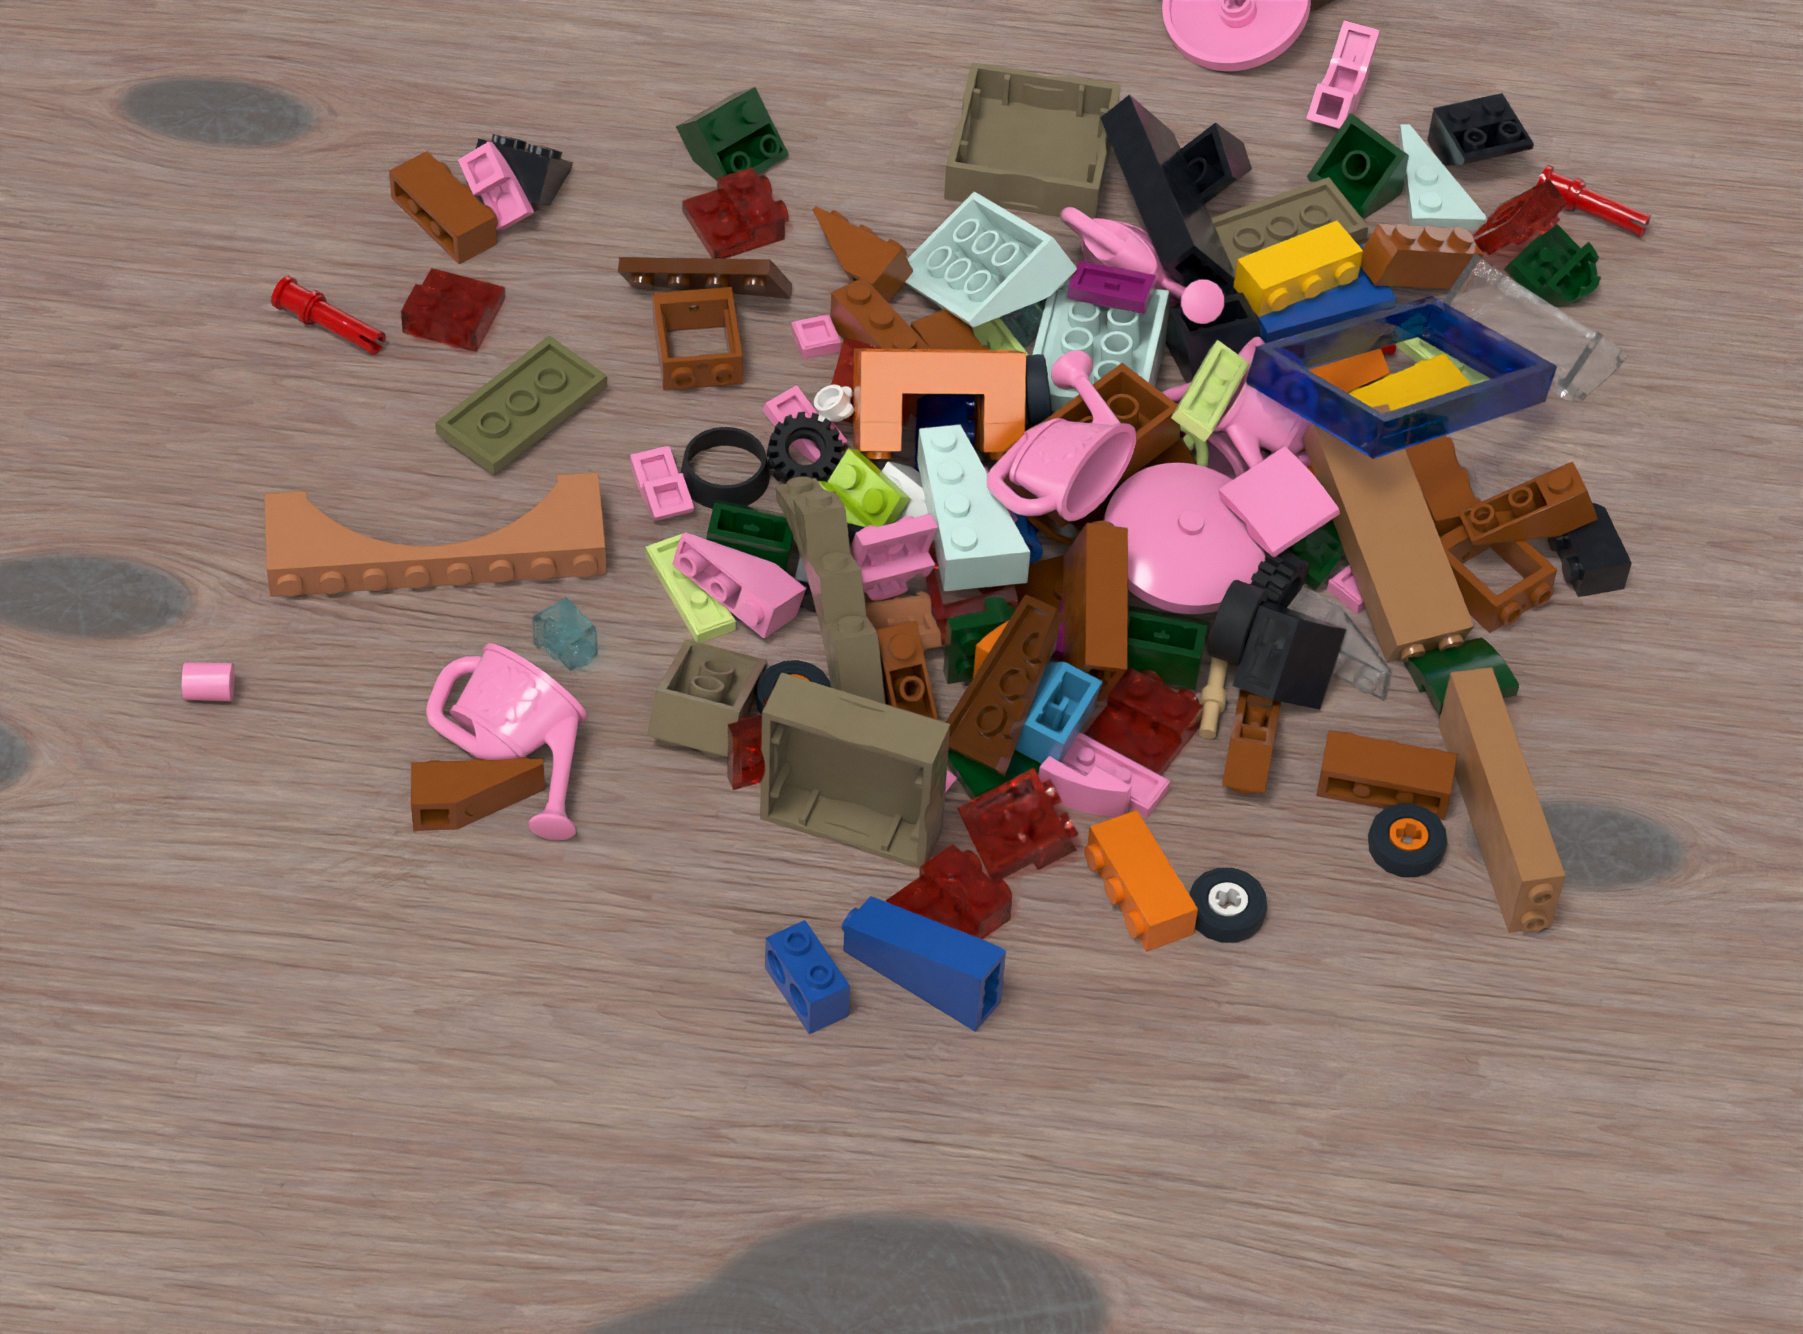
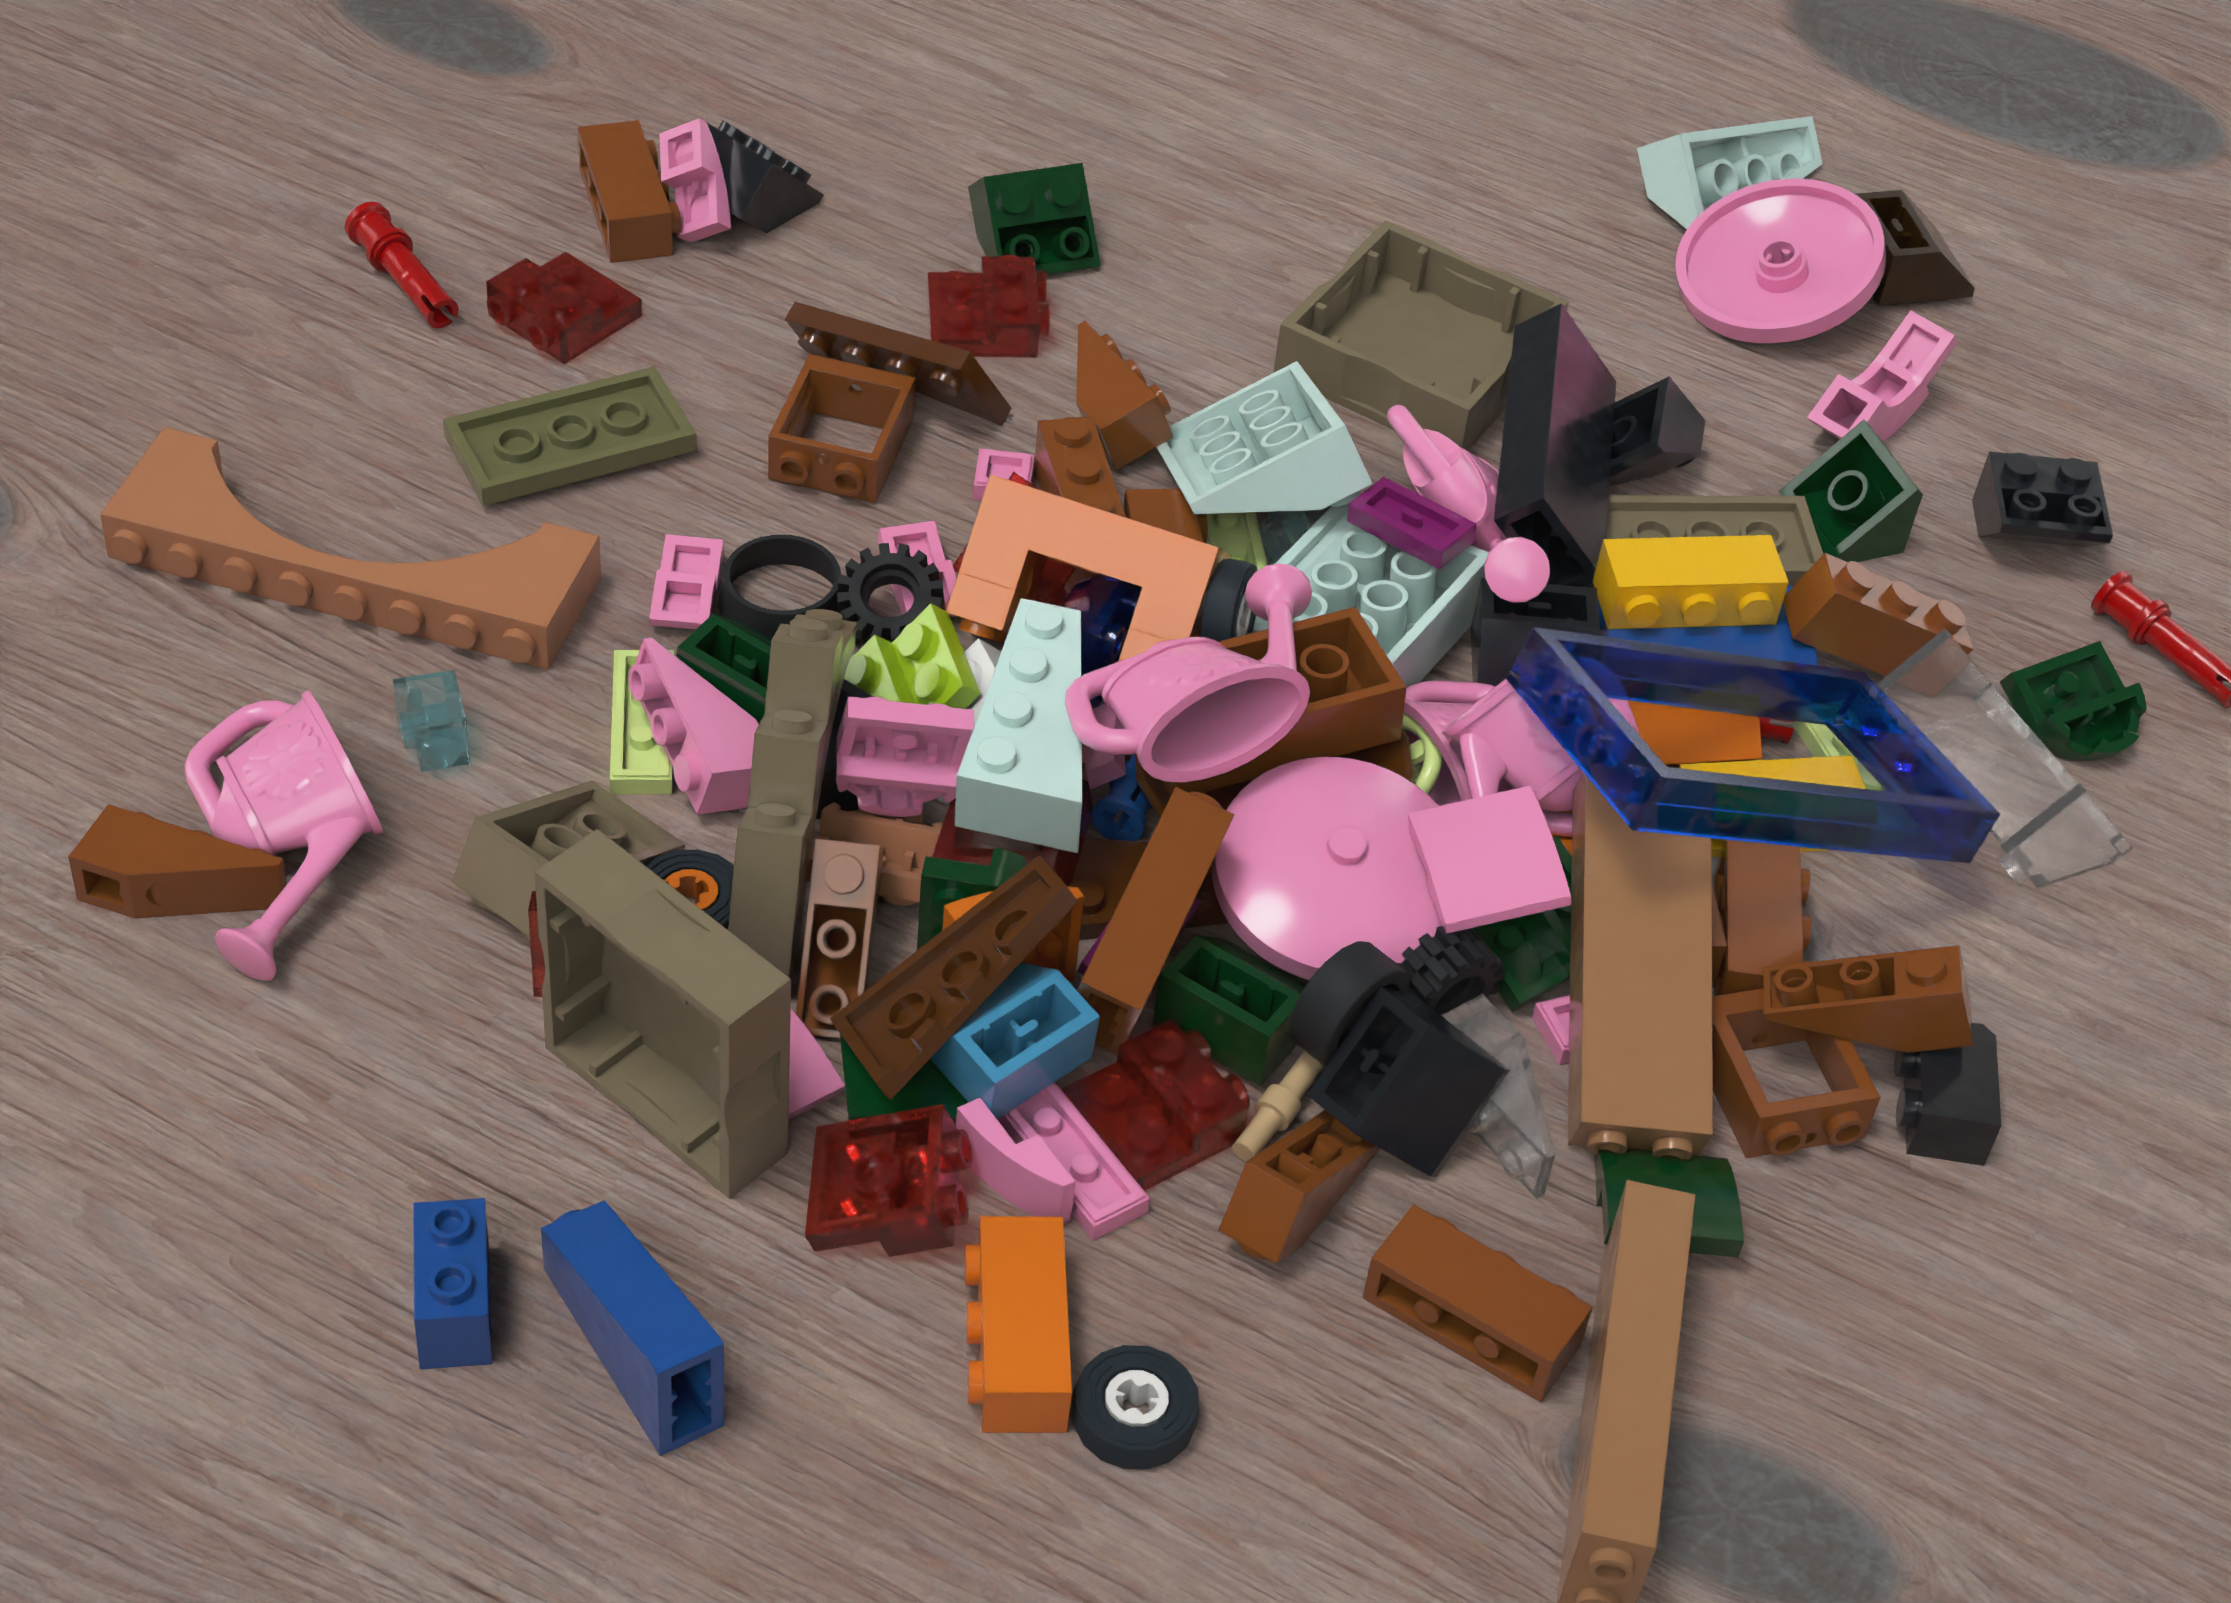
camera: 20 degrees right, 5 degrees down
white plate [814,385,854,422] -> none
clear red plate [886,844,1012,940] -> none
yellowish green tile [1171,340,1250,442] -> none
black bush [1368,804,1447,877] -> none
light aqua wing [1398,124,1486,230] -> none
clear red plate [1472,179,1568,255] -> none

